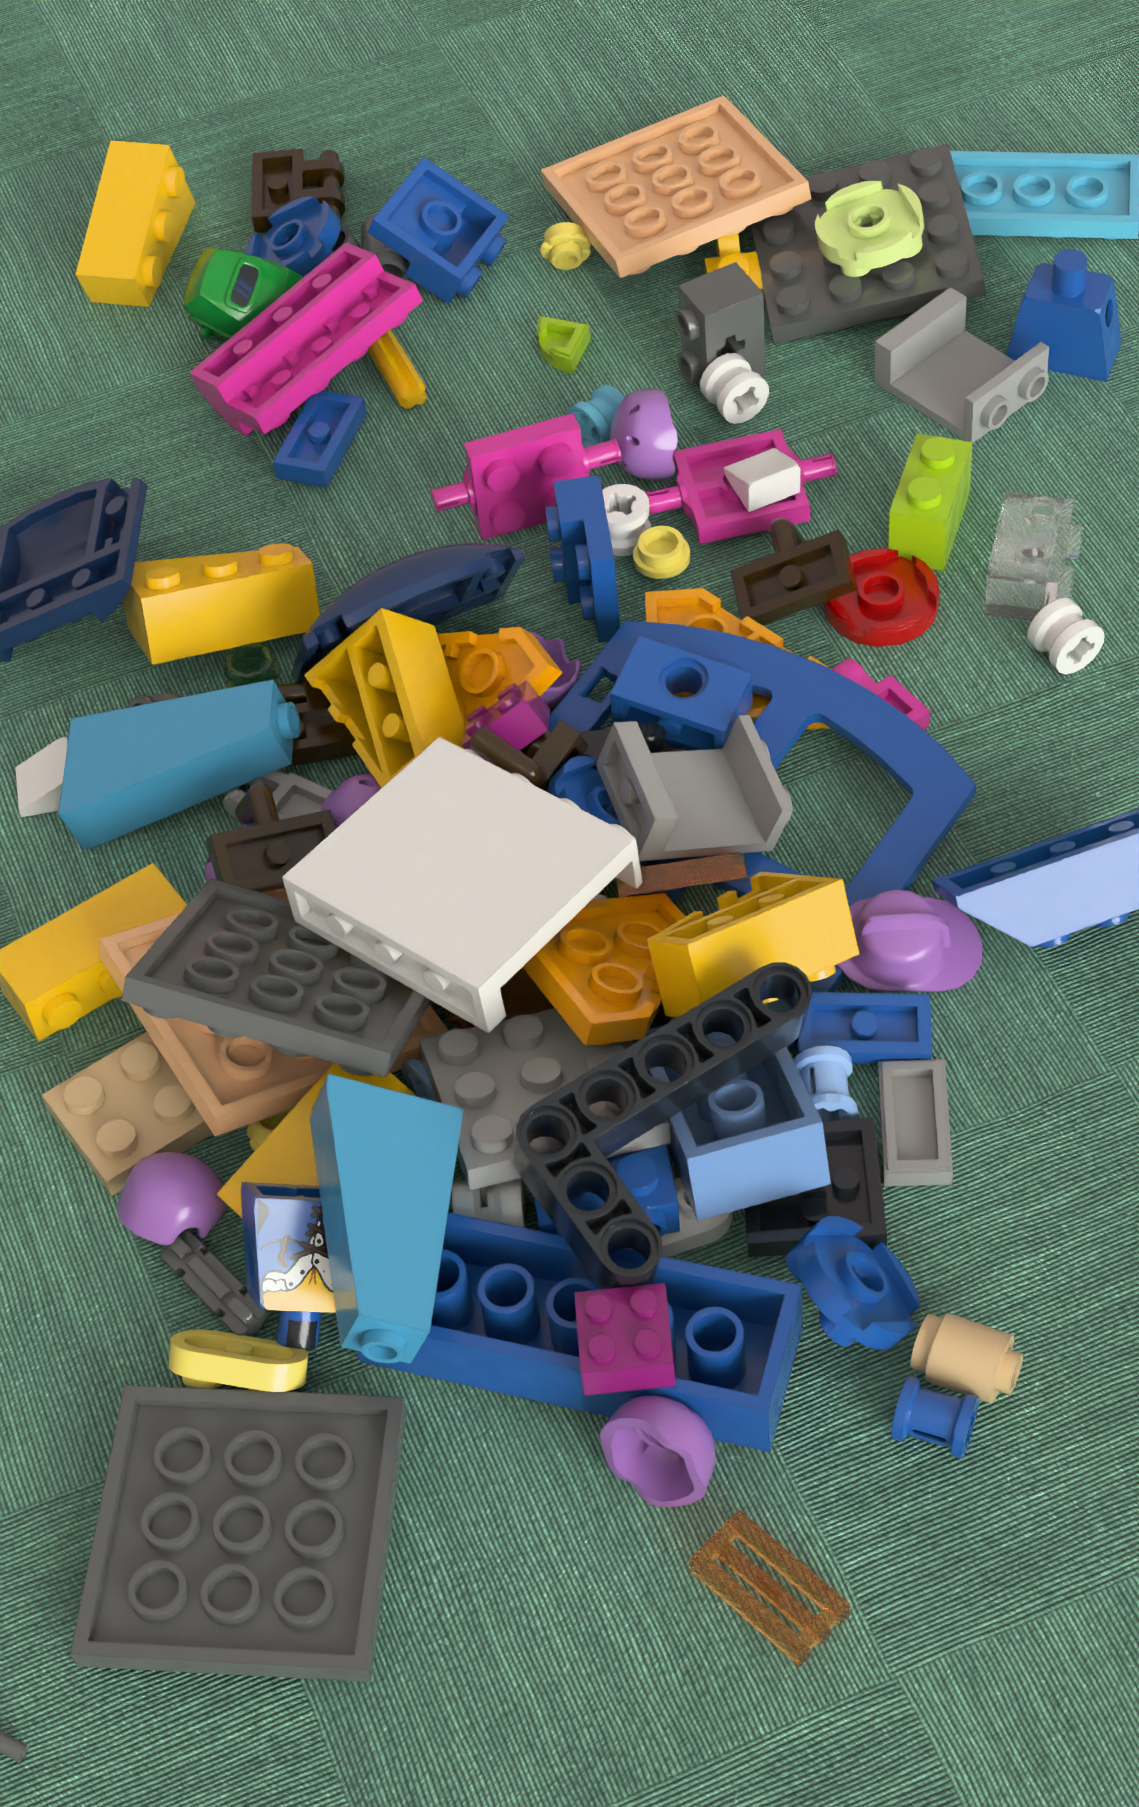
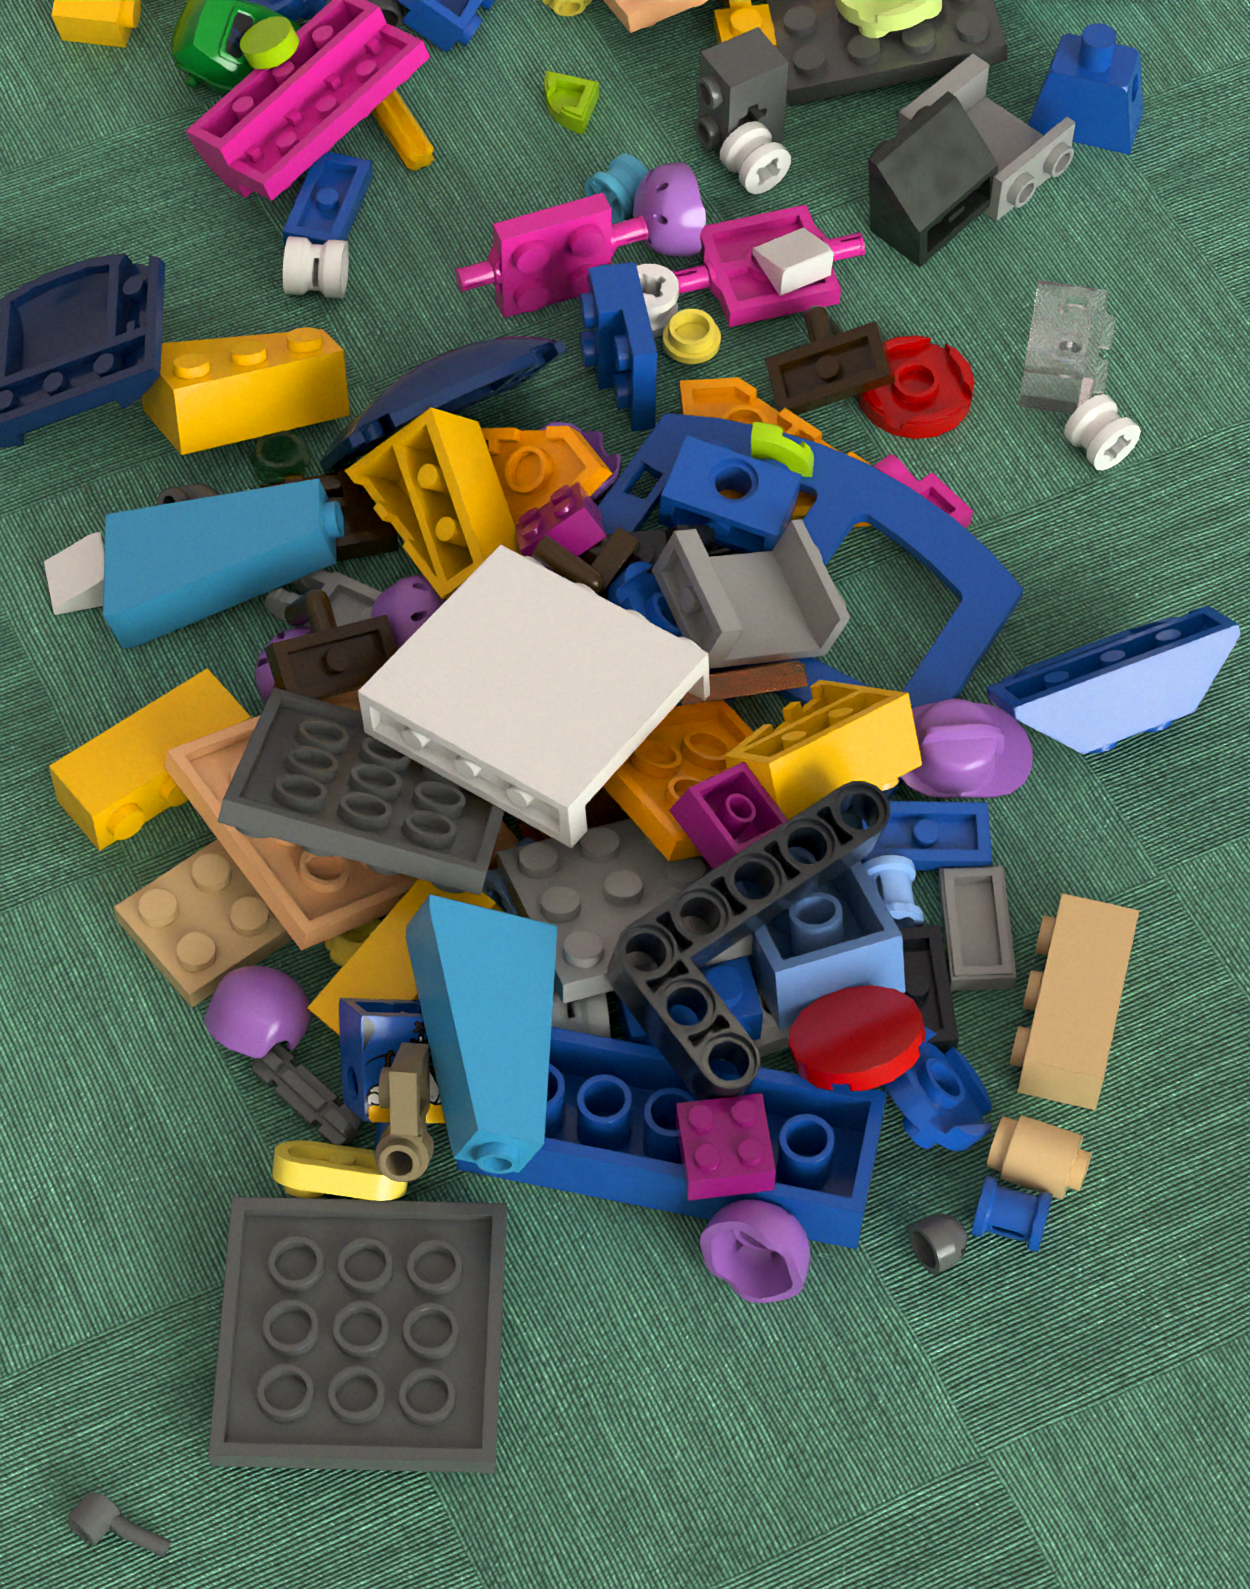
camera: 10 degrees left, 5 degrees up
clear orange tile [689,1510,850,1667] -> none
lime brick [888,433,973,571] -> none
none -> lime tile [240,16,299,69]
none -> white wheel [283,236,349,299]
none -> dark tan plate [375,1042,434,1182]
none -> magenta piece [669,762,788,870]
none -> lime tile [751,421,814,477]
none -> red tile [788,985,926,1091]
none -> pearl dark grey slope [868,91,998,268]
none -> dark grey hinge [908,1214,967,1275]
none -> tan brick [1009,893,1139,1111]

